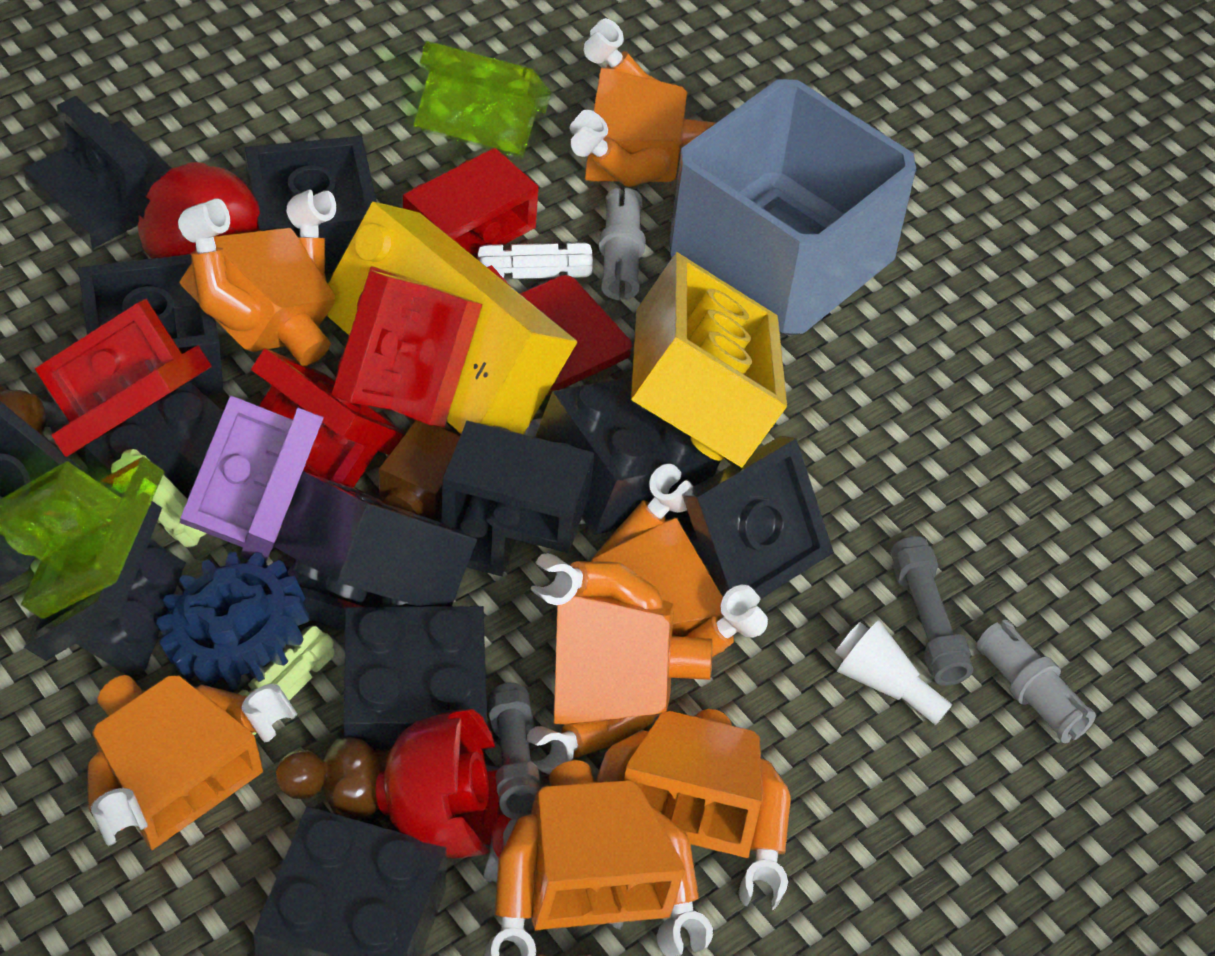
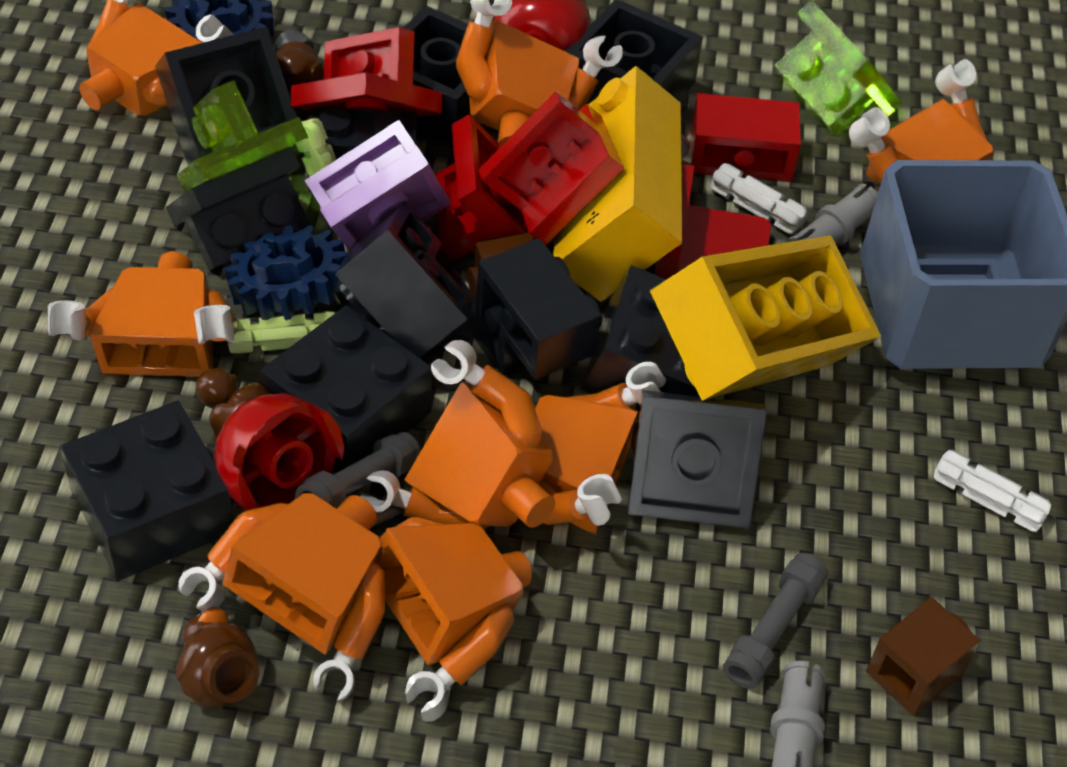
camera: 45 degrees right, 0 degrees up
white cone [835,620,953,725] -> none
none -> reddish brown brick [866,597,981,716]
none -> white axle [934,450,1052,532]

